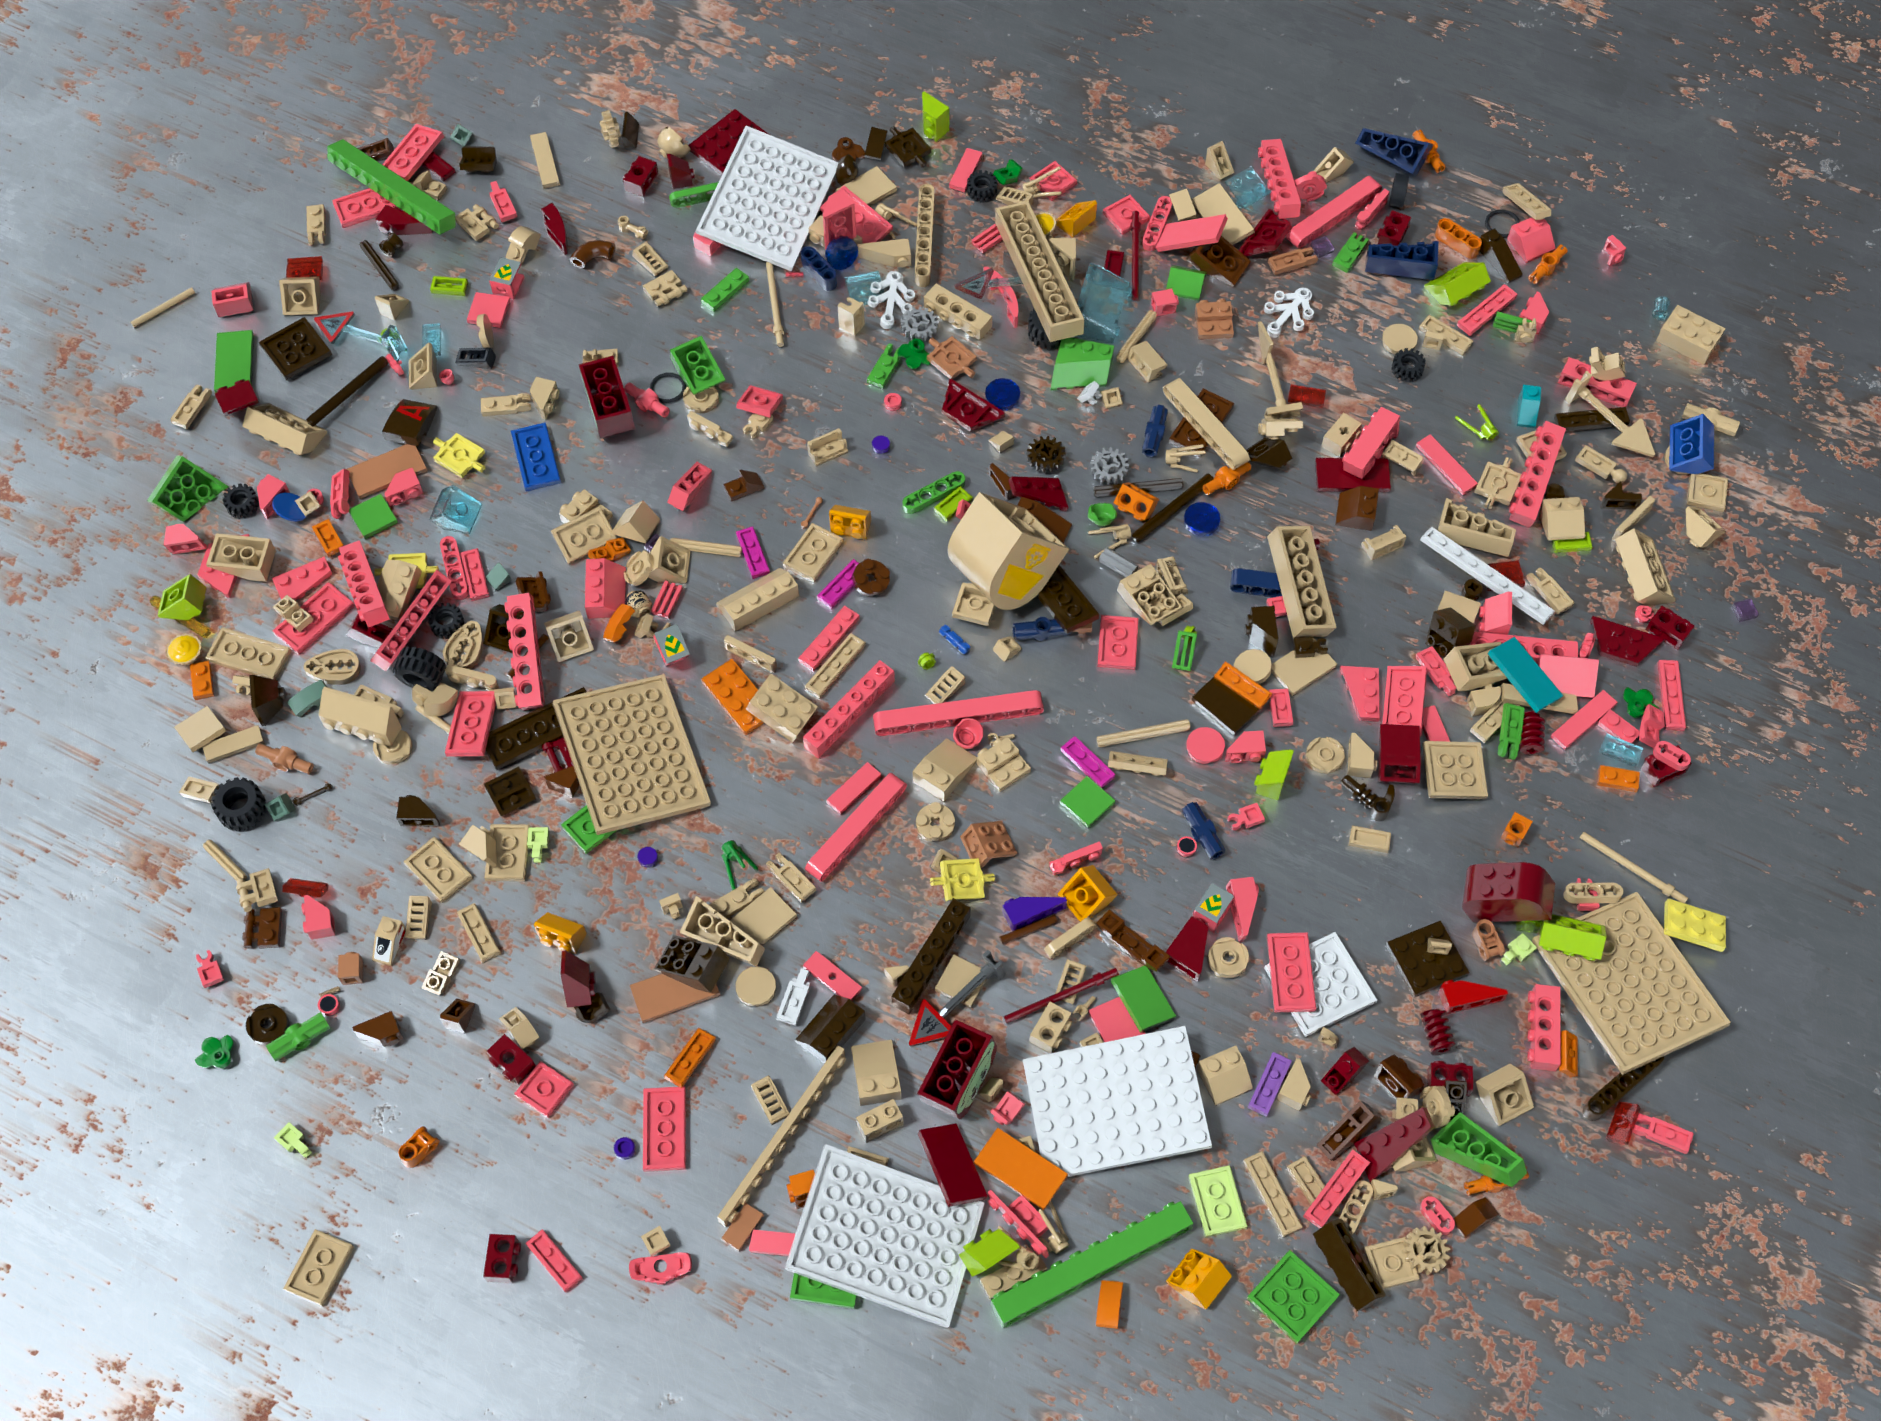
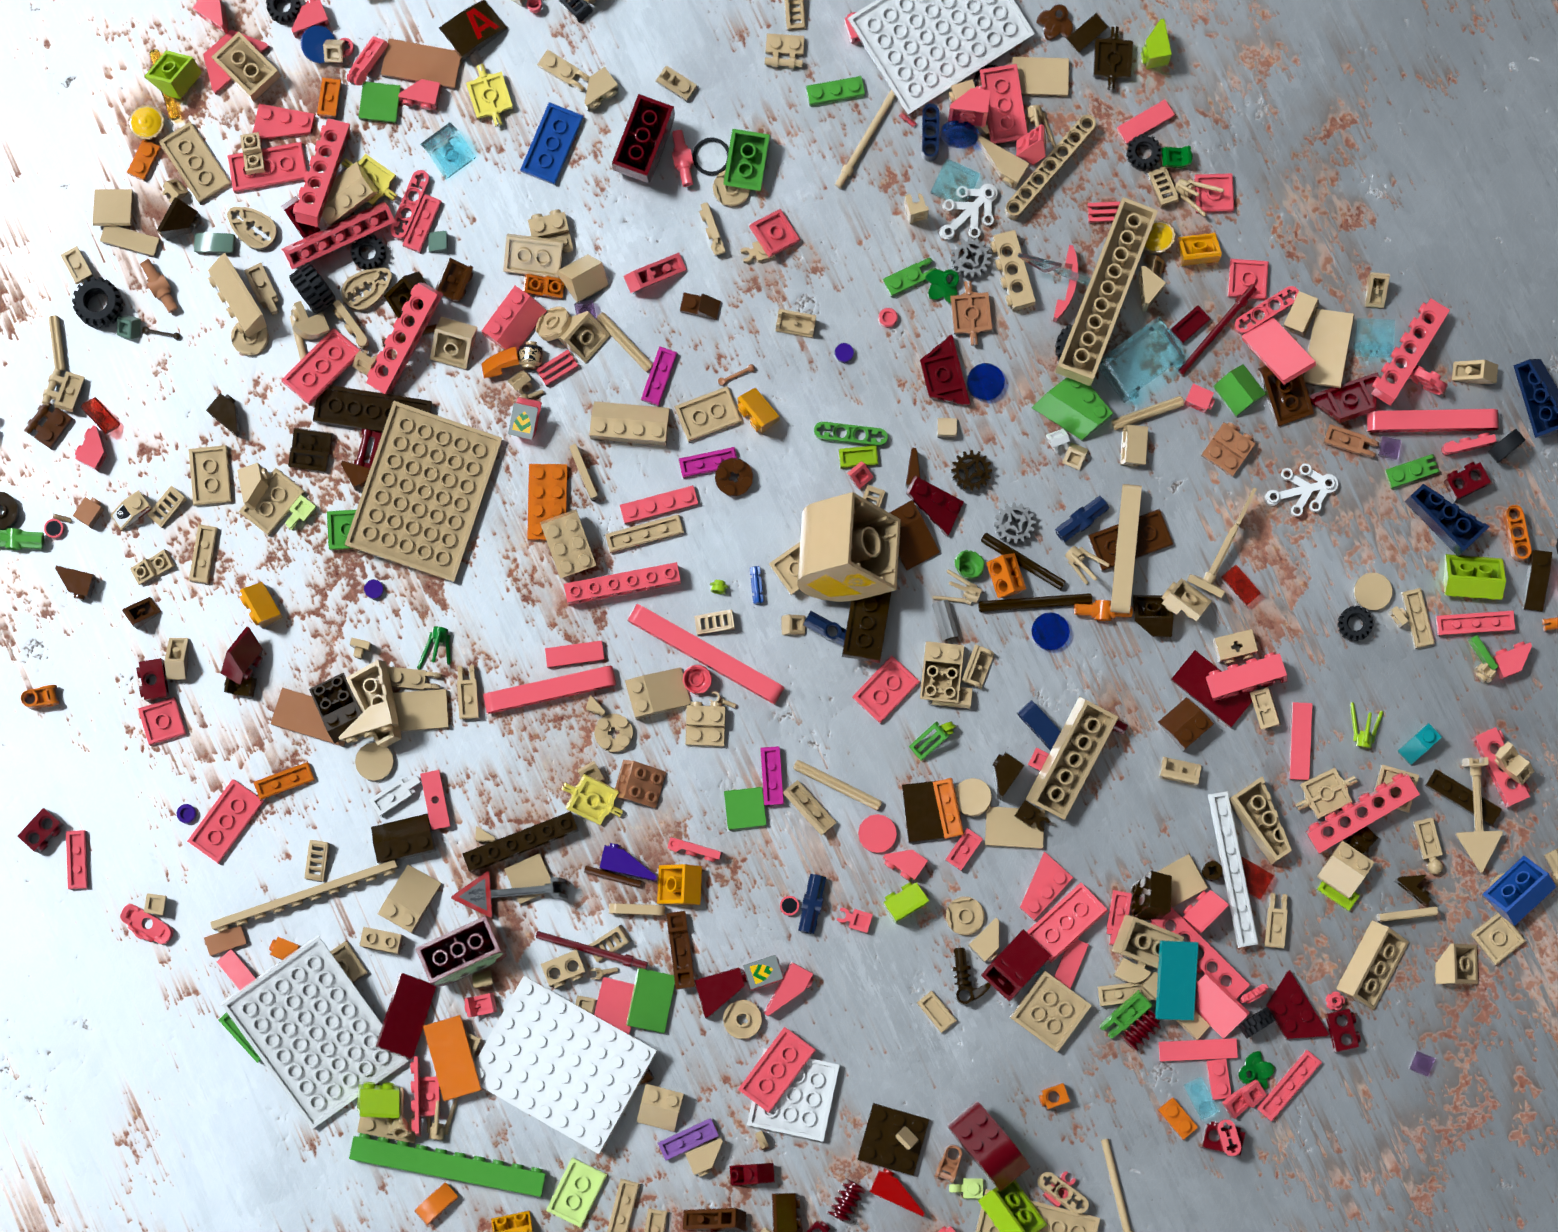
camera: 40 degrees right, 20 degrees up
dark brown piece [836,154,859,186] -> none
none -> slope [339,701,399,743]
none -> tan slope [586,695,606,716]
none -> coral slope [1016,124,1046,165]
none -> black tyre [1238,1007,1276,1039]

